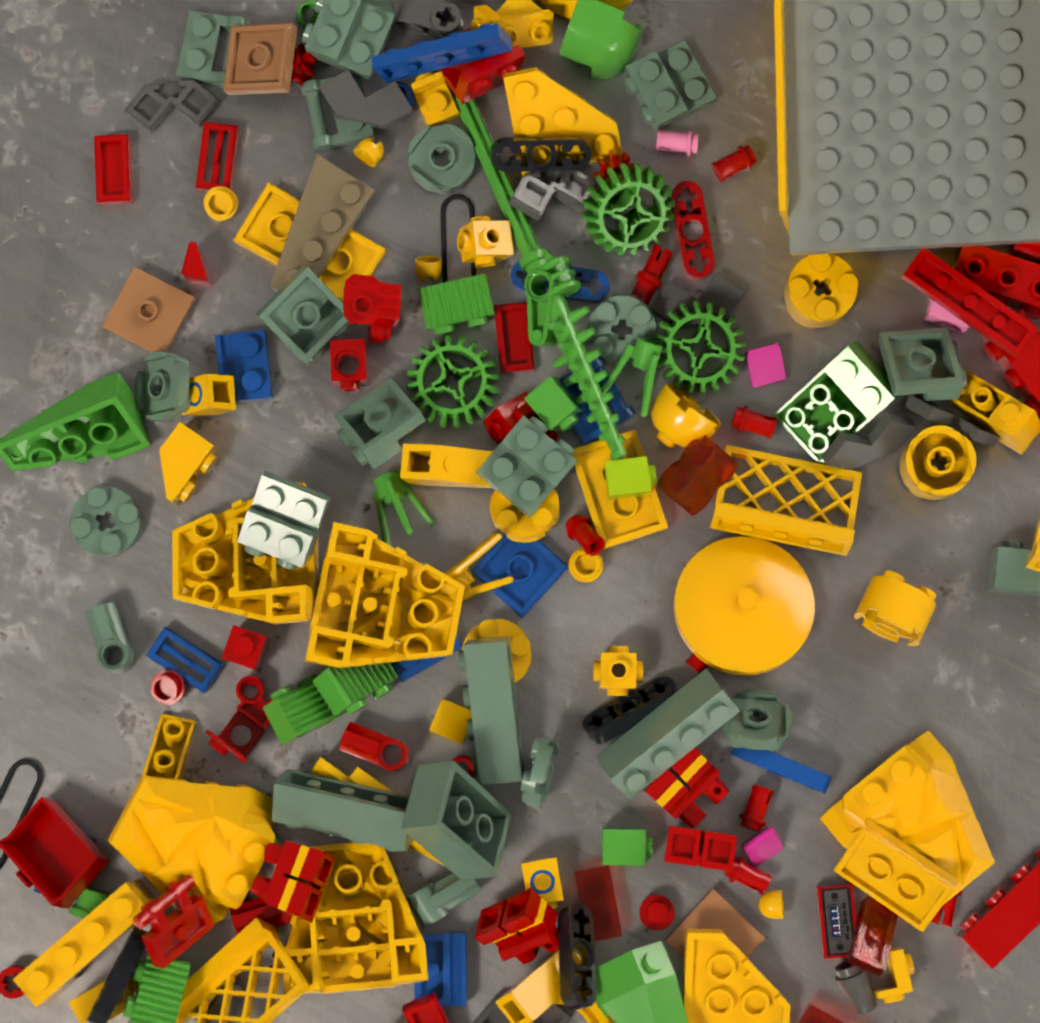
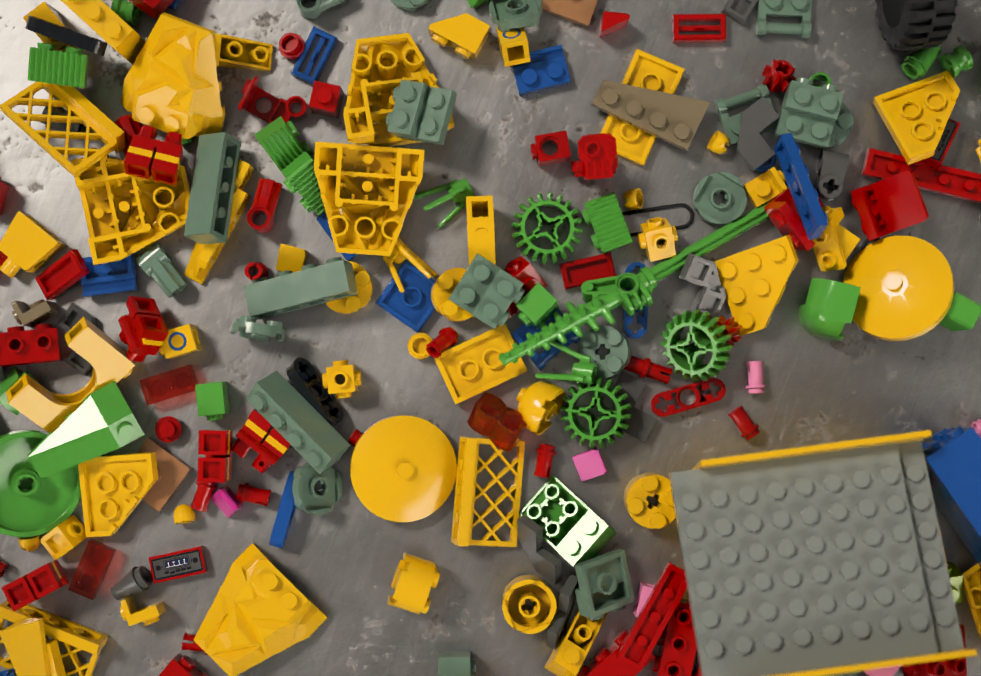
camera: 80 degrees right, 5 degrees up
red plate [132,874,215,969] -> none
yellow plate [203,186,238,221] -> none
medium nougat plate [223,23,297,95] -> none
sand green plate [256,265,349,364] -> none
sand green plate [334,377,426,470] -> none
sand green brick [401,761,512,880] -> none
black beam [490,136,591,172] -> none
black beam [558,903,597,1010] -> none
lime brick [604,456,657,500] -> none
sand green plate [622,40,717,133] -> none
yellow tile [833,818,959,932] -> none
clear red plate [847,896,898,977] -> none

